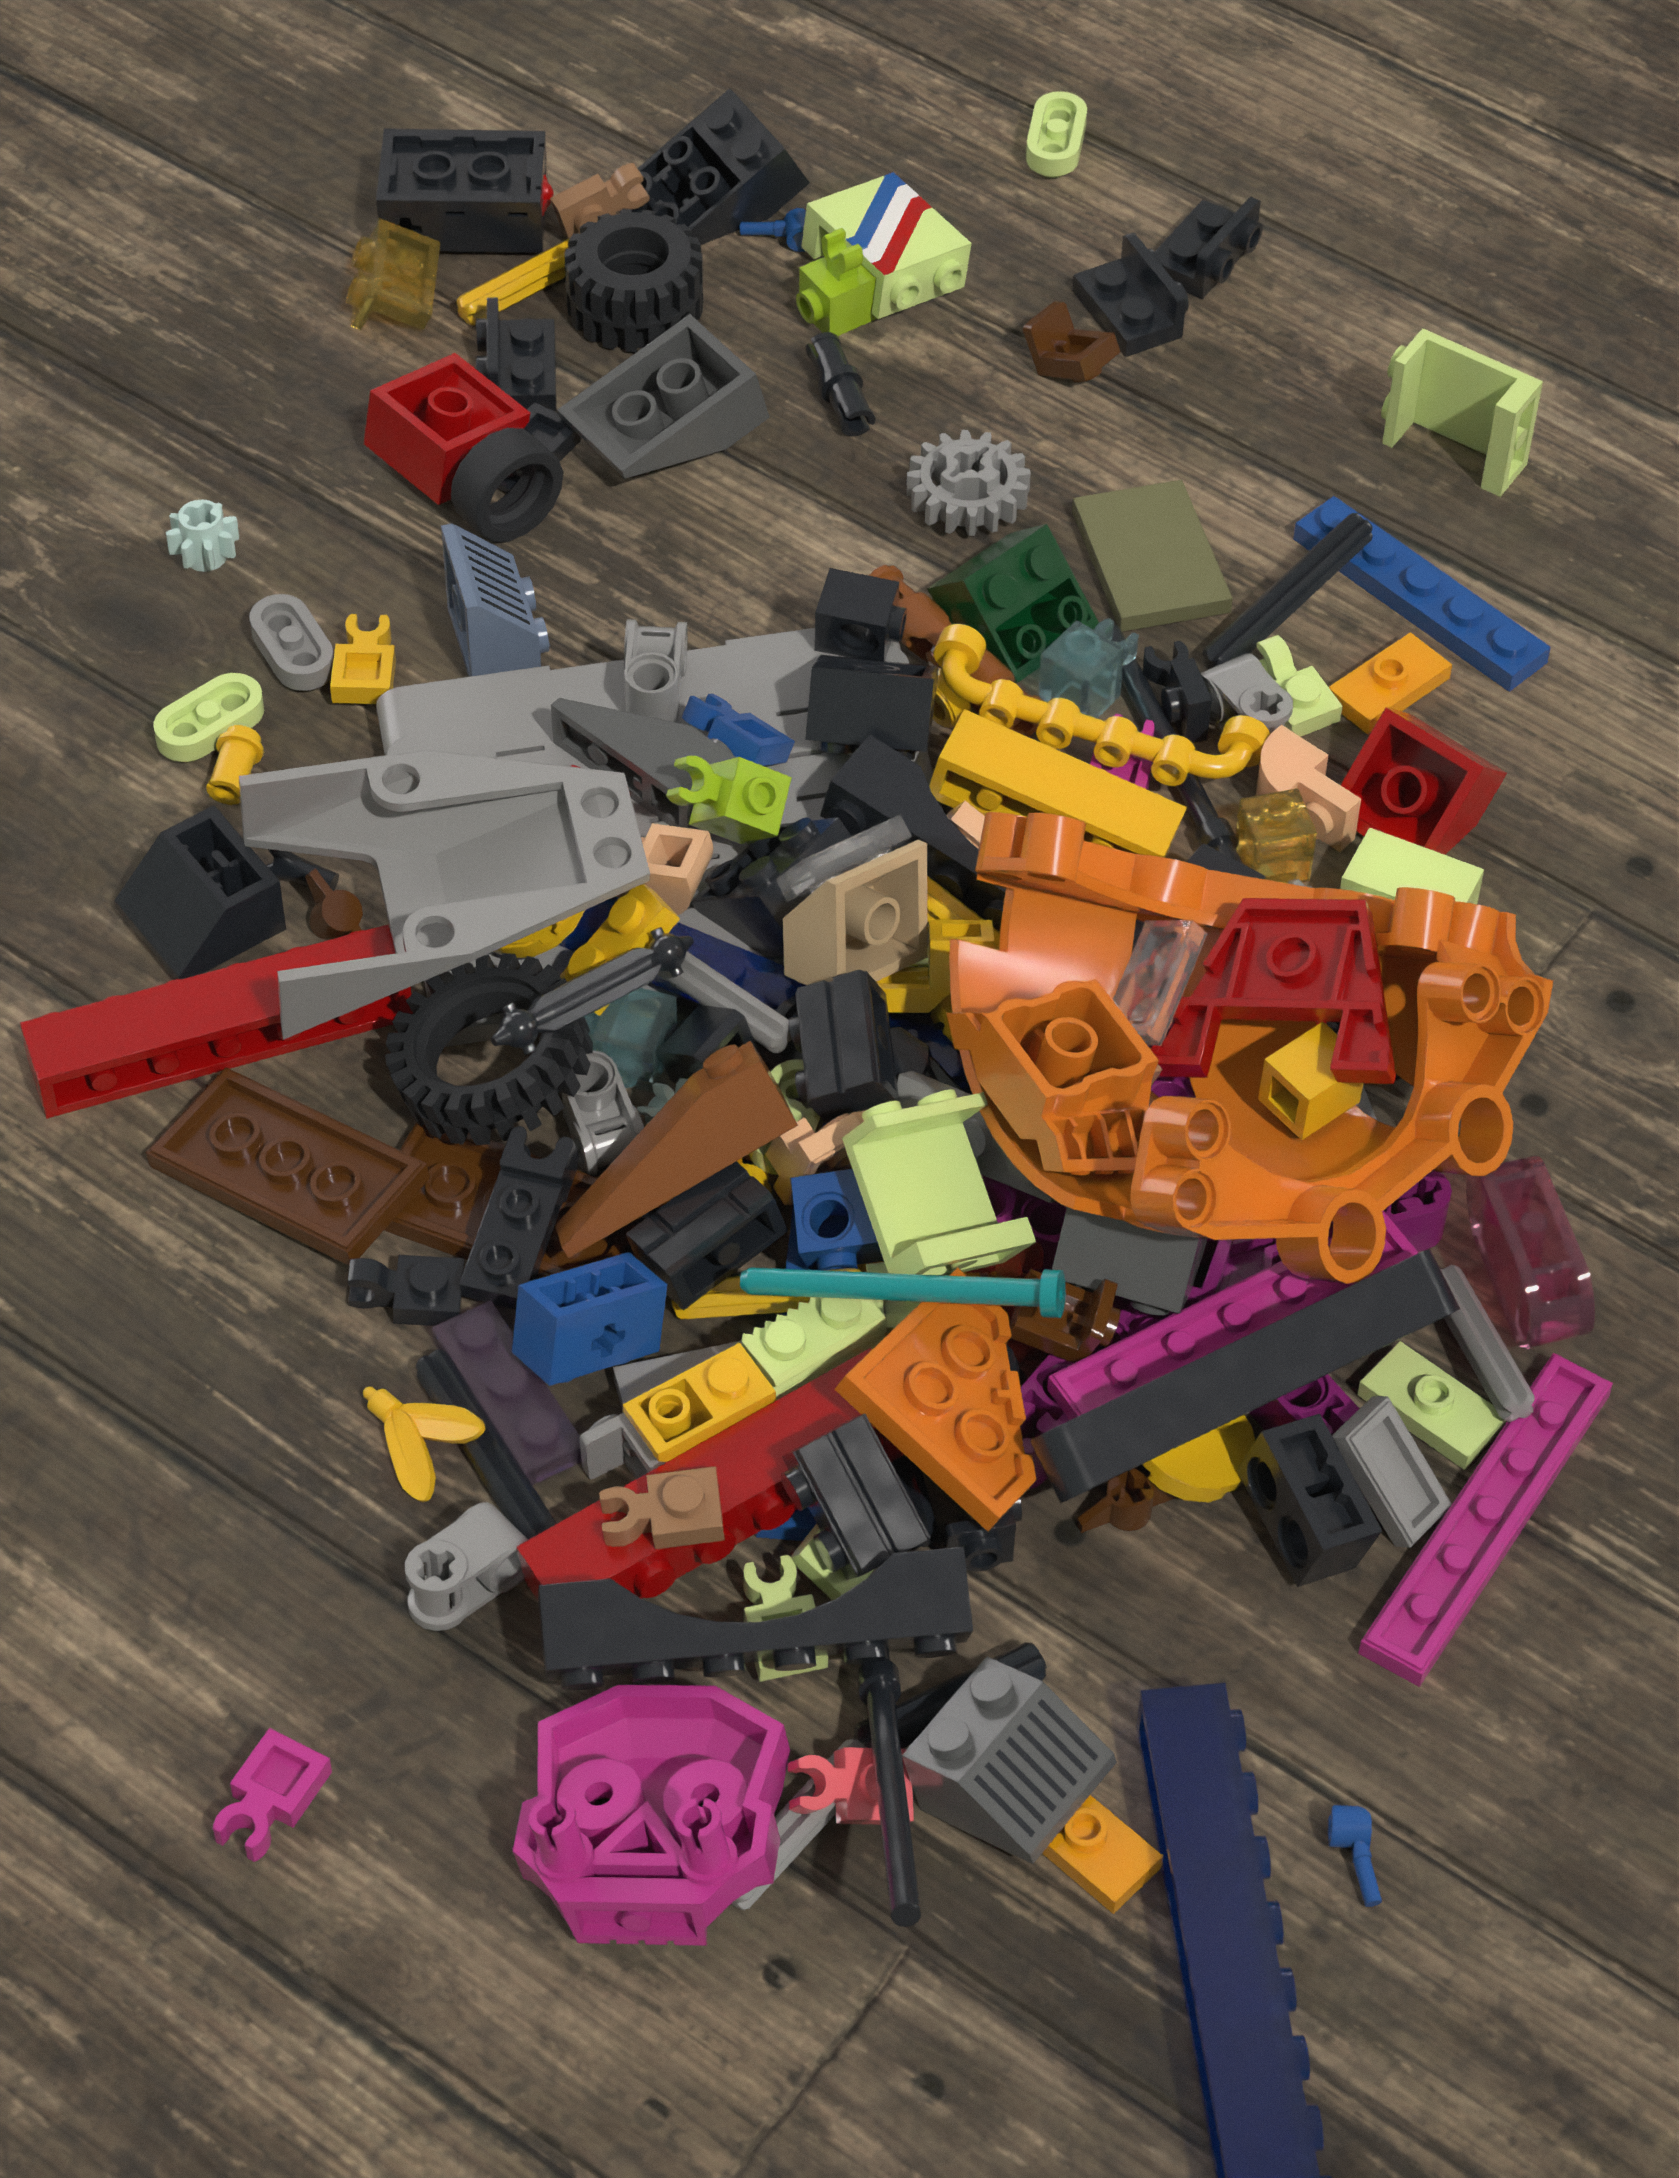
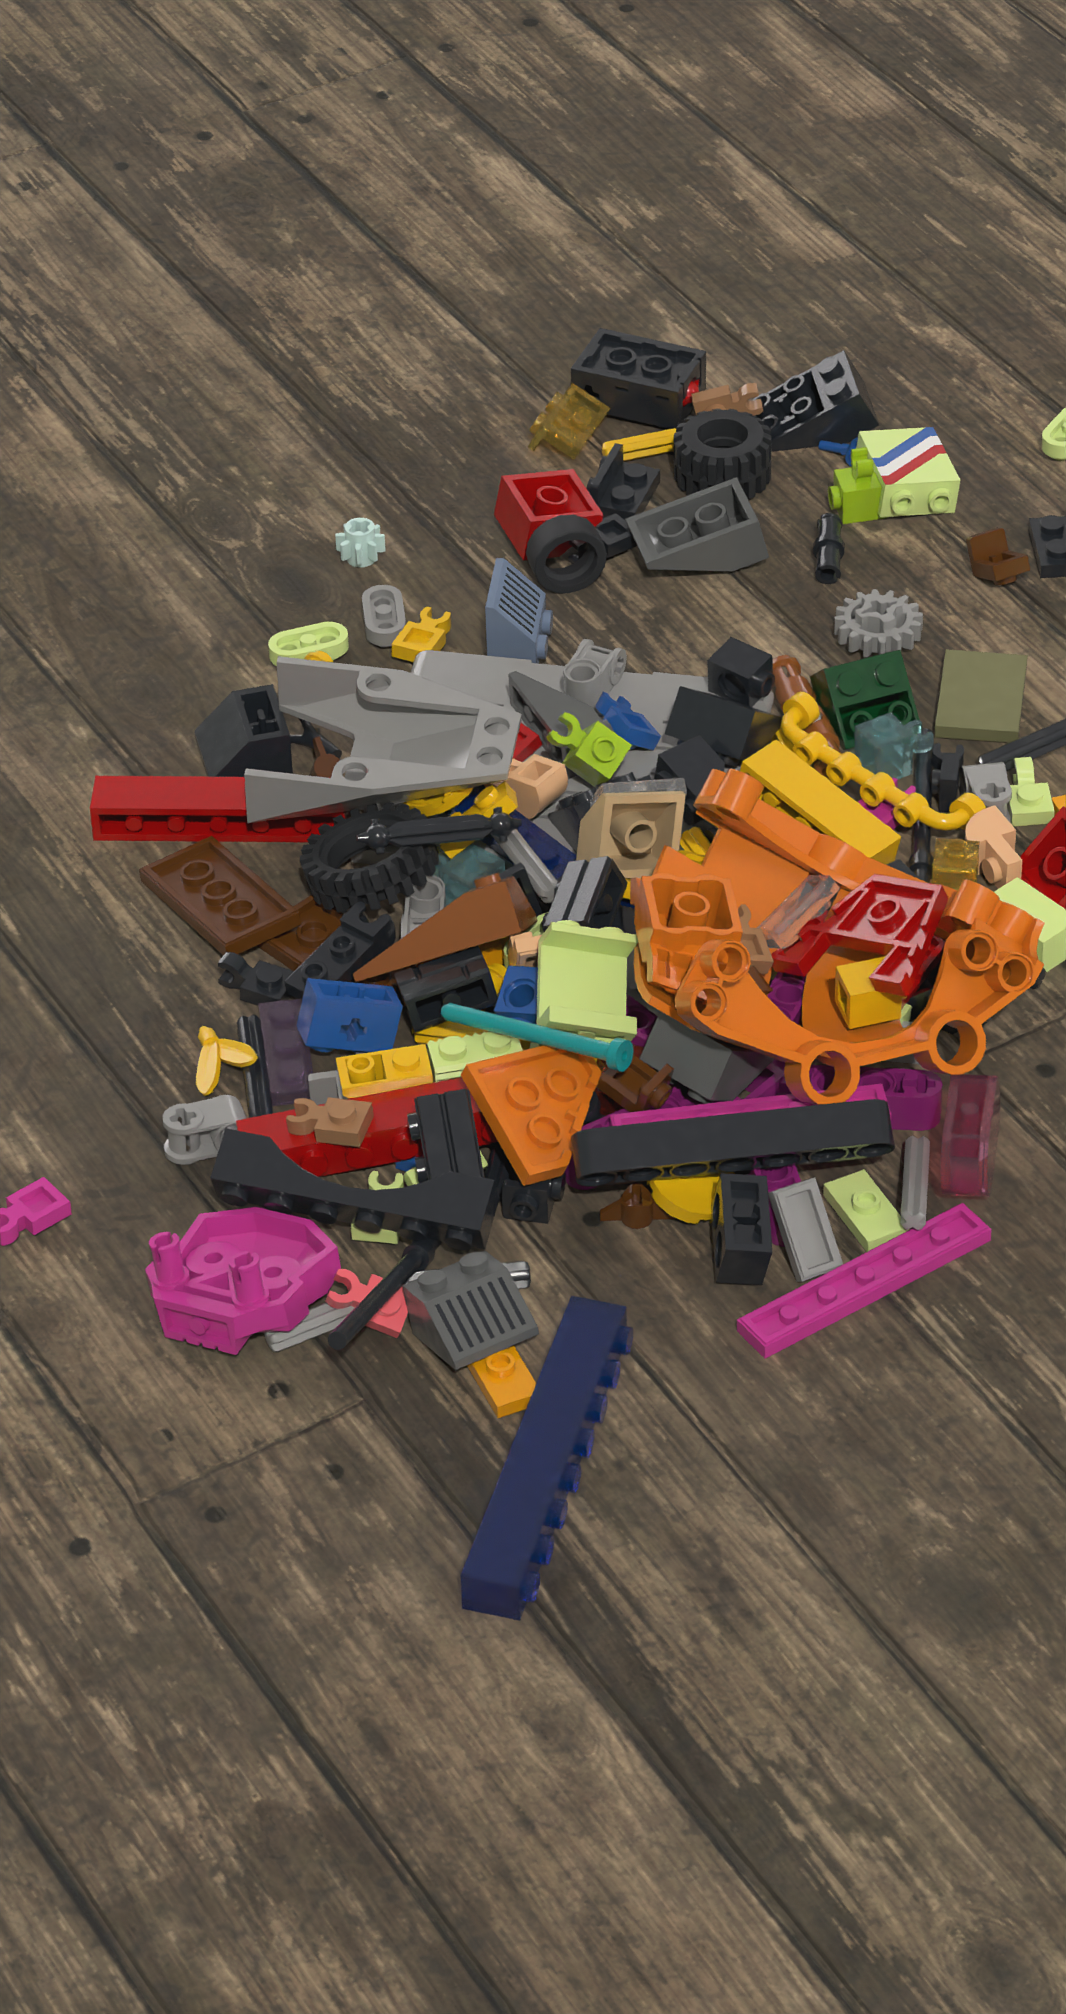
camera: 25 degrees right, 10 degrees down
blue hand [1328,1805,1382,1907] -> none

